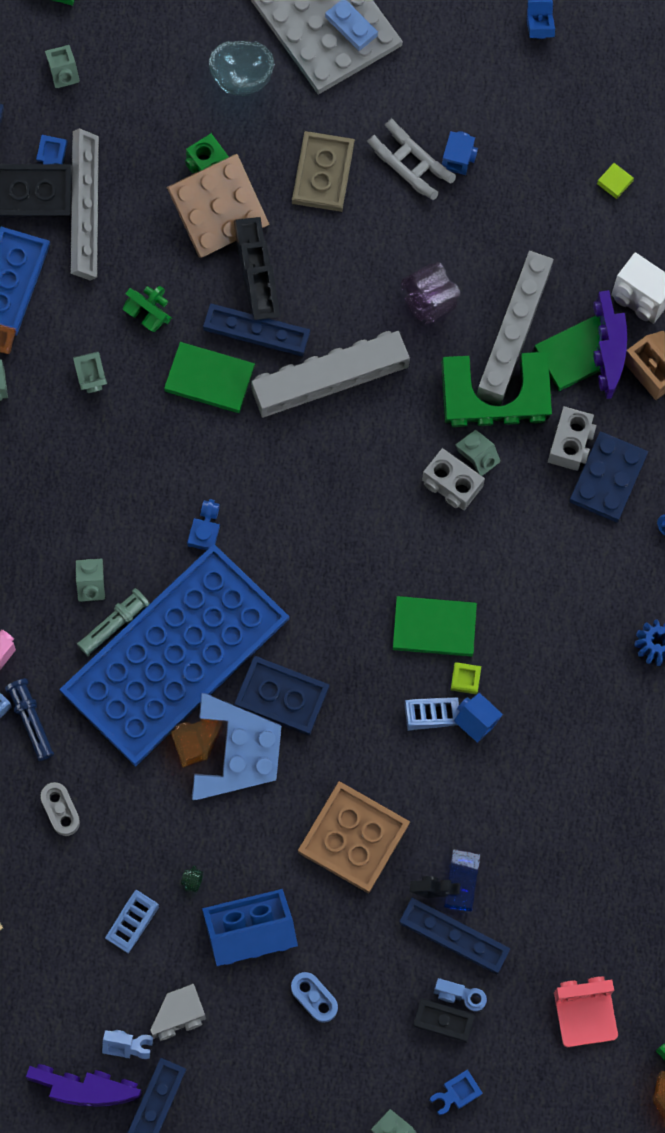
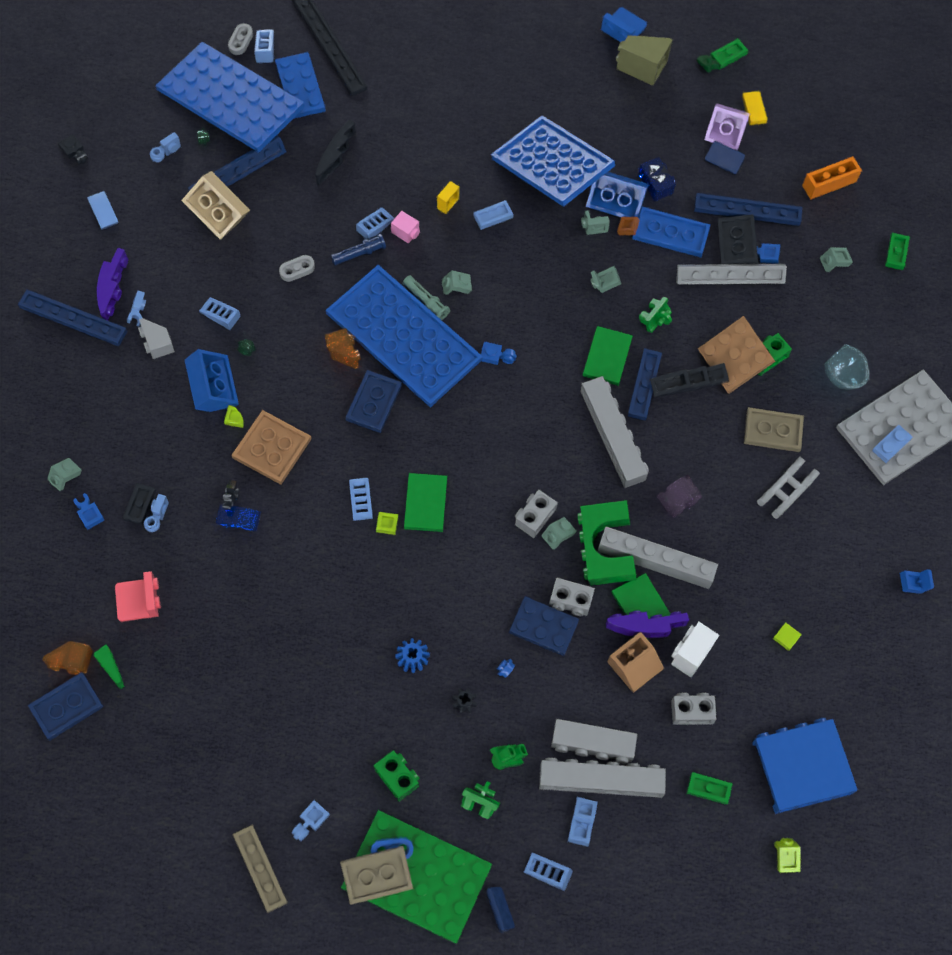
camera: 90 degrees right, 5 degrees down
medium blue wing [192,693,281,800] -> none
medium blue plate [291,972,338,1022] -> none
dark blue plate [399,898,511,975] -> none
blue brick [442,131,478,175] -> none
blue brick [454,693,503,743] -> none
none -> lime tile [224,405,244,428]

